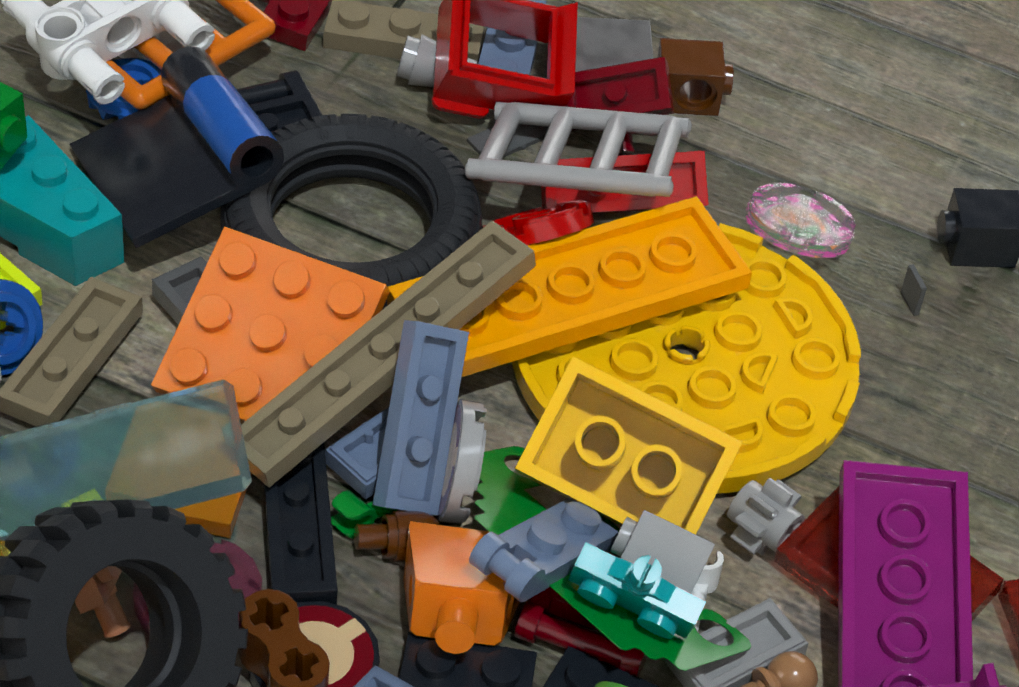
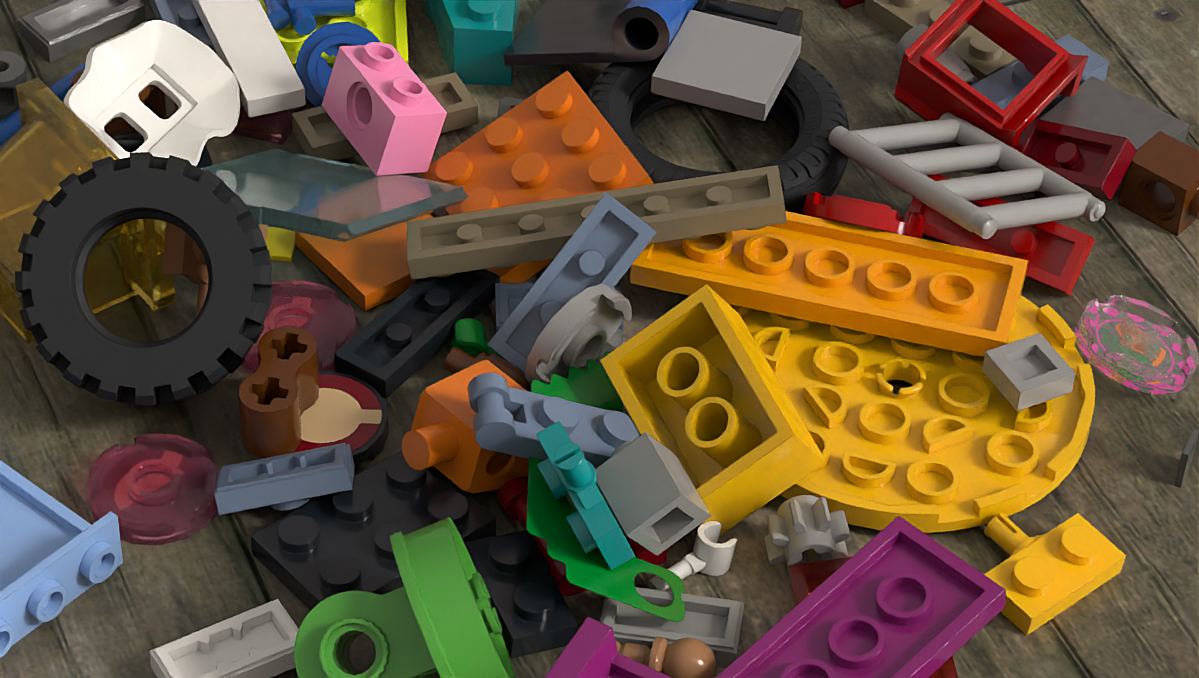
camera: 45 degrees right, 5 degrees down
none -> bright pink brick [321,42,447,176]
none -> light grey tile [651,10,802,121]
none -> light grey plate [982,333,1076,411]
none -> yellow plate [984,513,1126,636]

